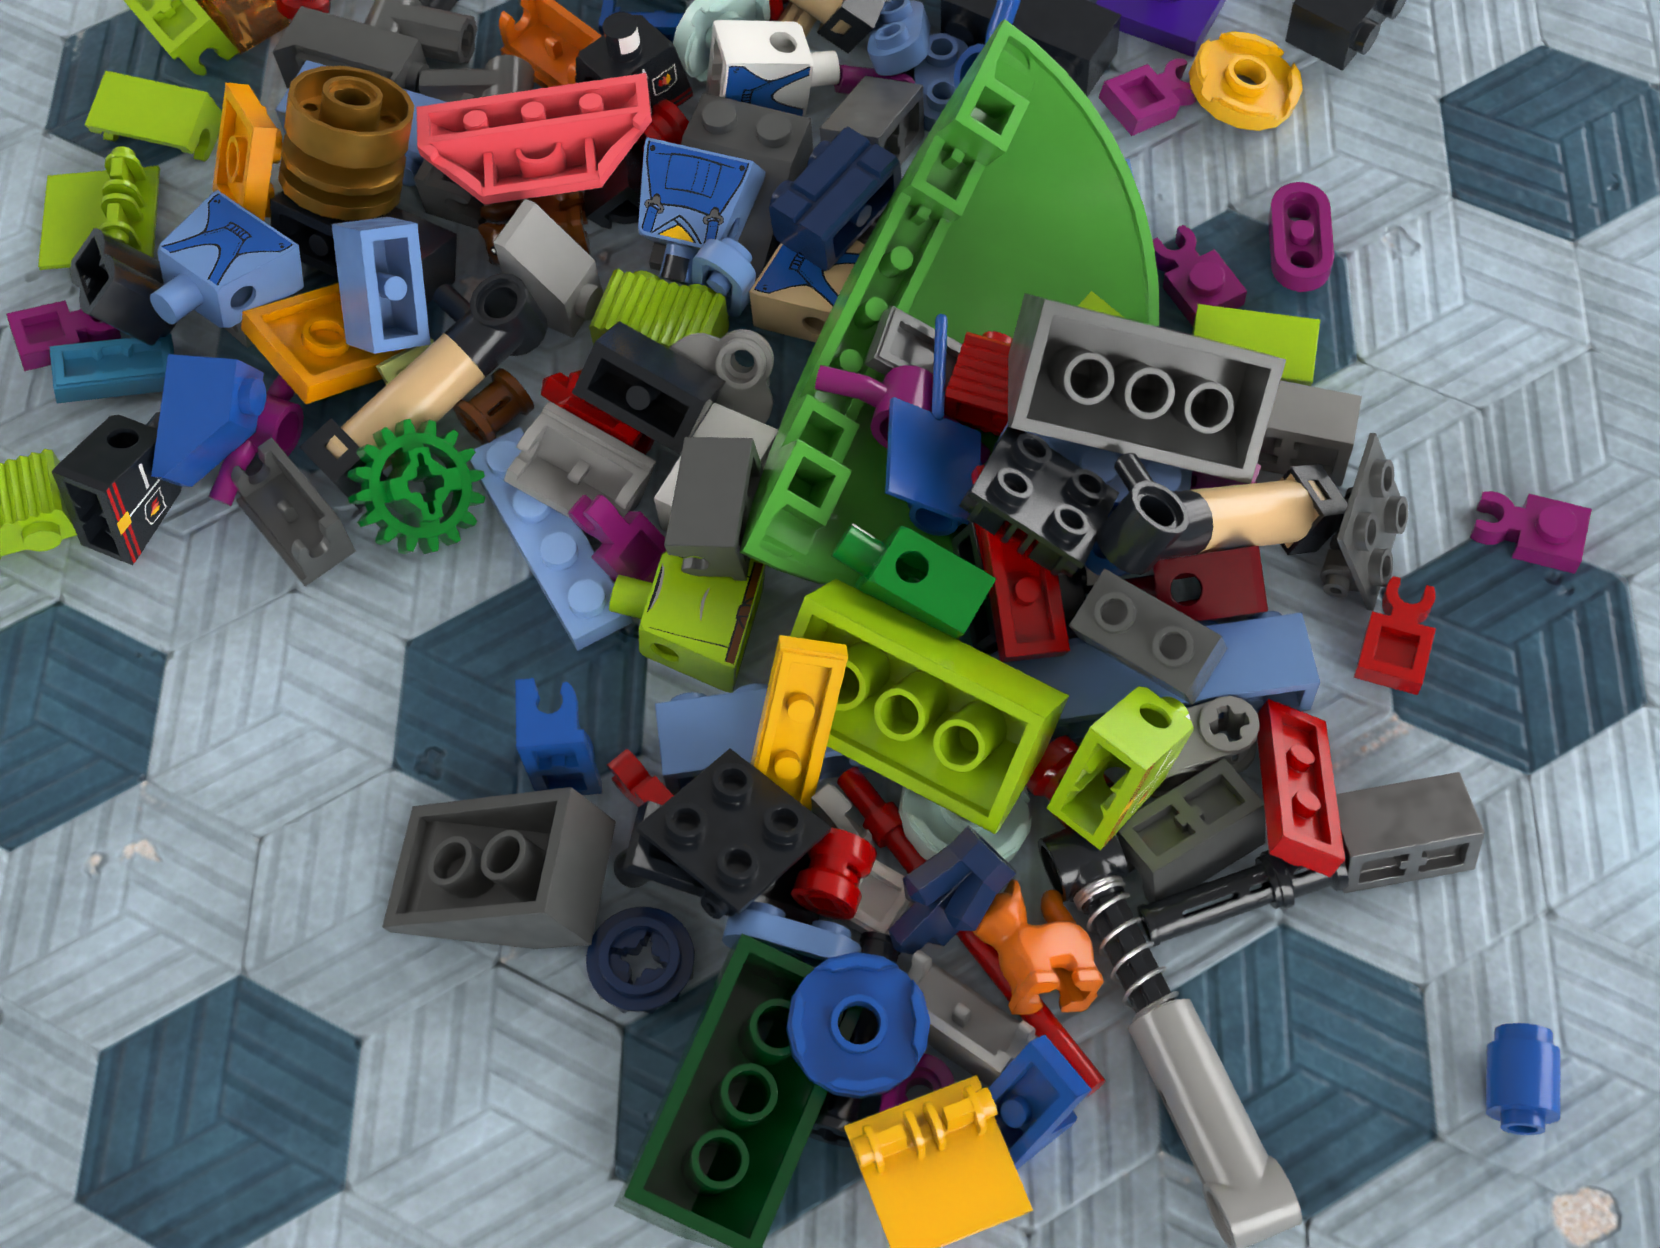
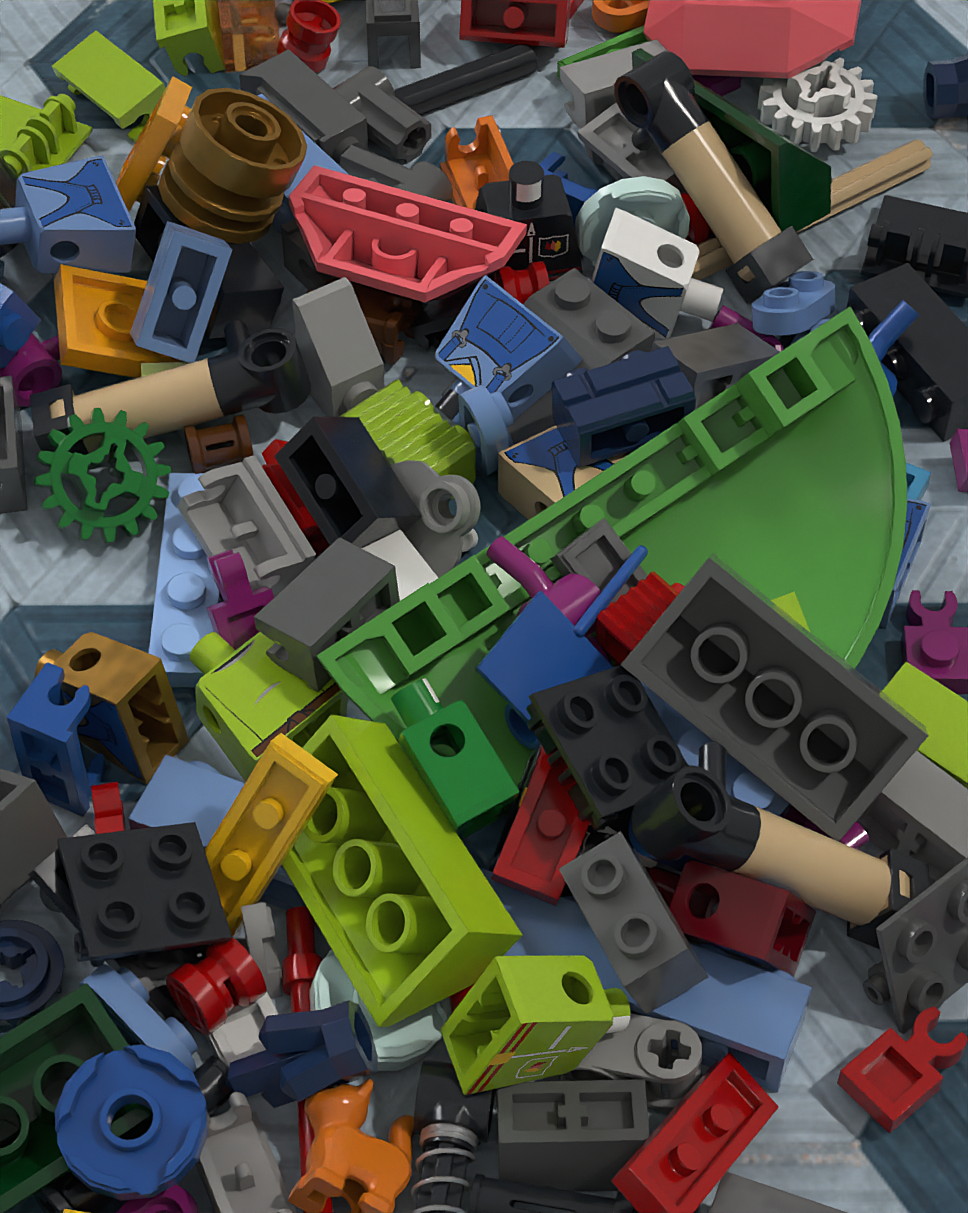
camera: 25 degrees right, 10 degrees down
none -> pearl gold torso [35,632,190,785]

